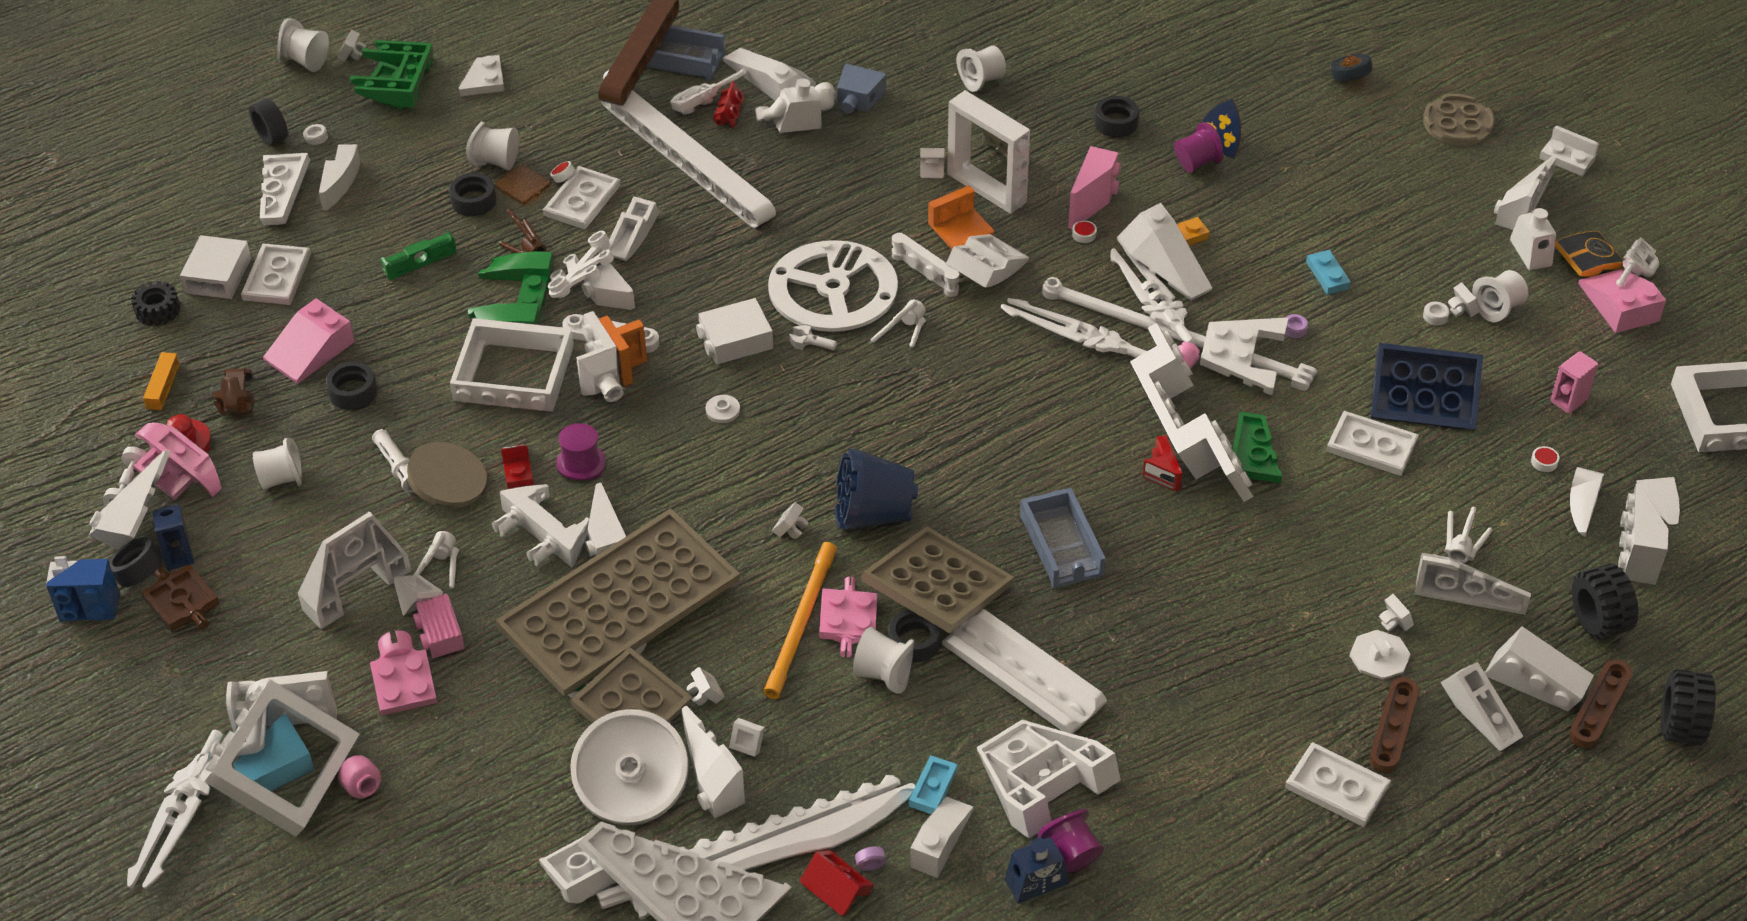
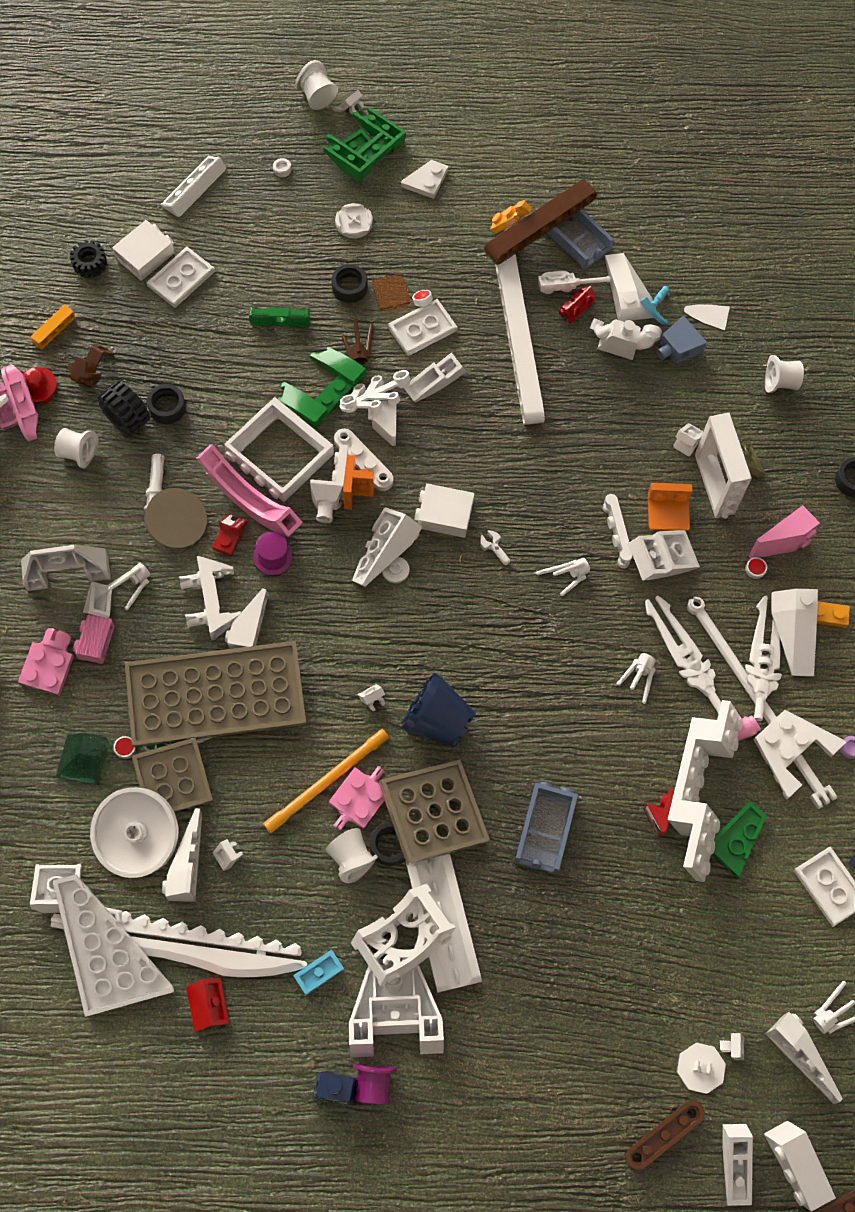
camera: 30 degrees right, 20 degrees up
black tyre [249,98,288,145] -> none
white wing [260,153,310,225] -> none
bright pink slope [263,298,355,384] -> none
white slope [319,145,361,210] -> none
white hat [466,122,519,171] -> none
white tile [686,667,725,706] -> none
white piece [768,240,898,332] -> none
lavender tile [855,847,886,871] -> none
white slope [910,797,973,878] -> none
white tile [1285,742,1391,827] -> none
none -> clear green slope [56,733,110,785]
none -> black tyre [97,381,150,436]
none -> red tile [114,736,136,759]
none -> white slope [161,156,226,217]
none -> bright pink arch [196,445,303,537]
none -> white tile [335,203,373,238]
none -> white fence [351,884,456,986]
none -> white wedge [352,507,422,587]
none -> light orange hinge [490,200,532,234]
none -> white plant [617,653,656,704]
none -> medium azure piece [640,286,670,325]
none -> white sticker [684,305,730,330]

